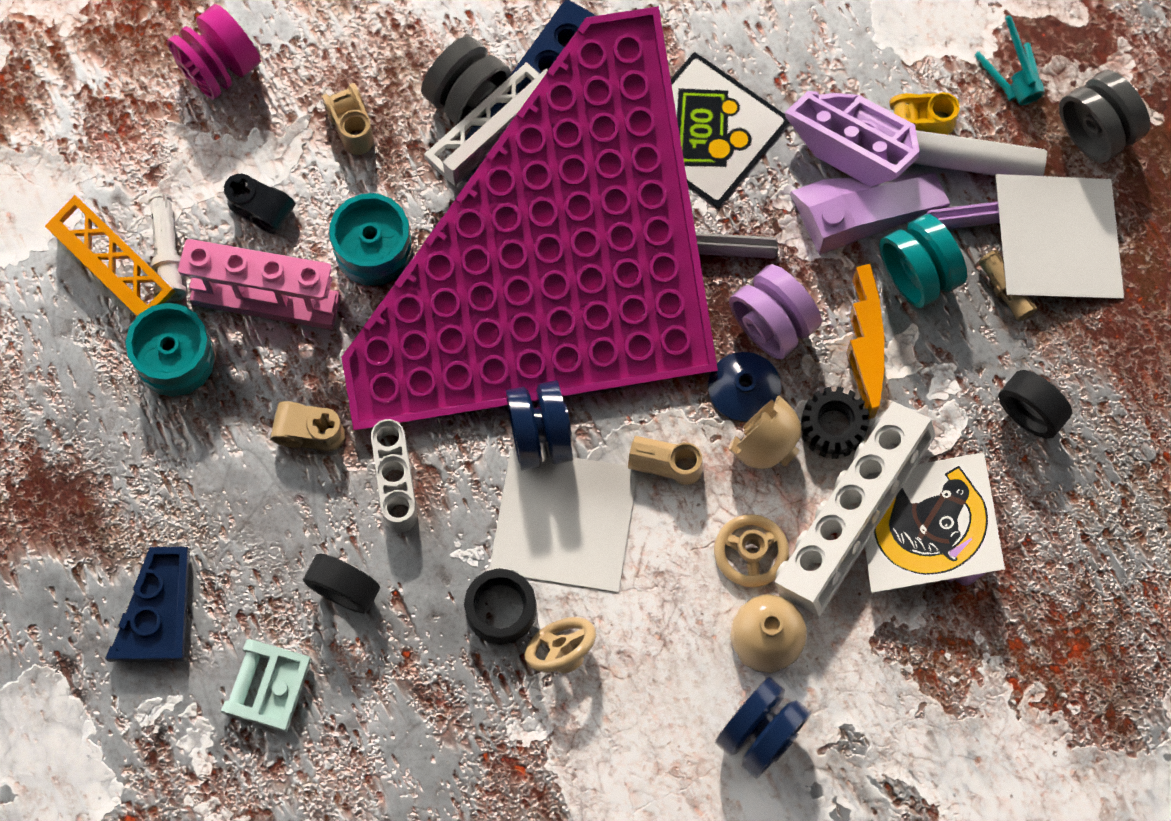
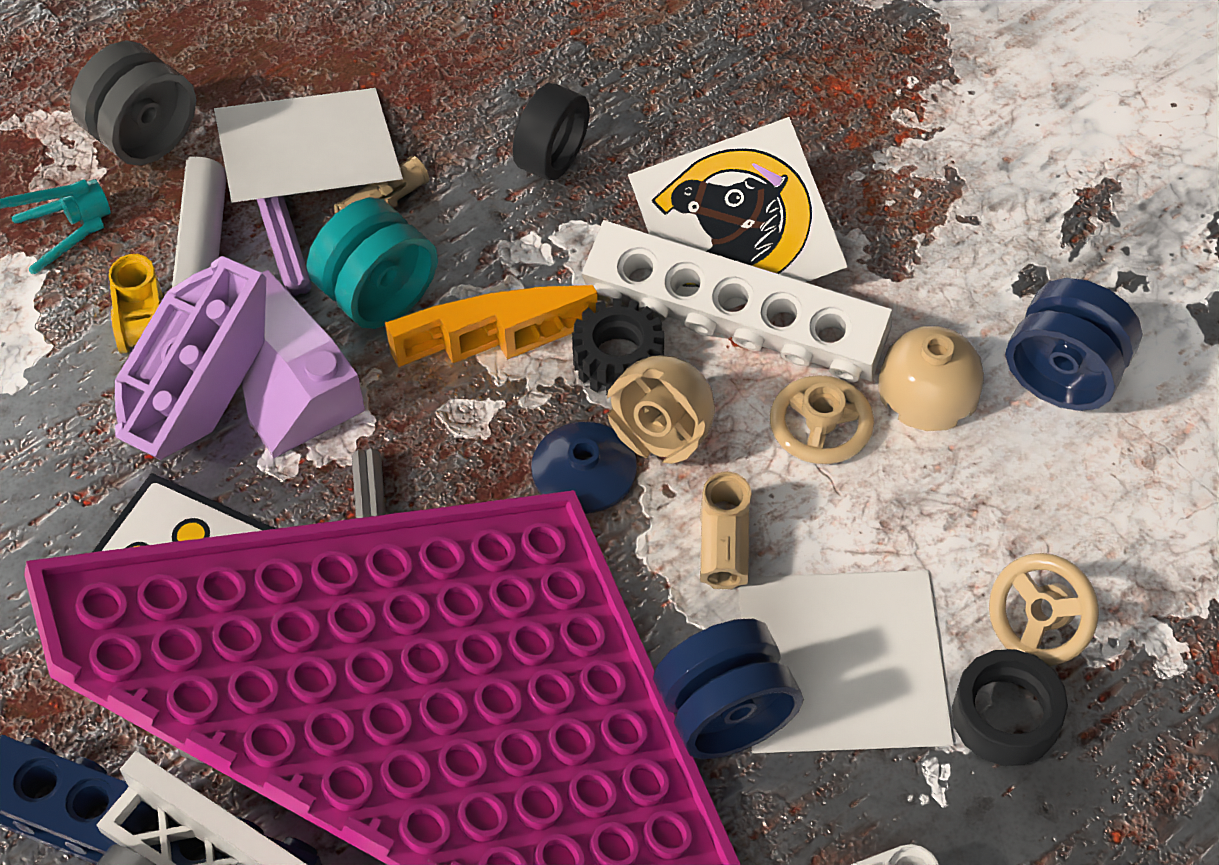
camera: 100 degrees left, 15 degrees down
lavender wheel [729,264,822,359] -> none

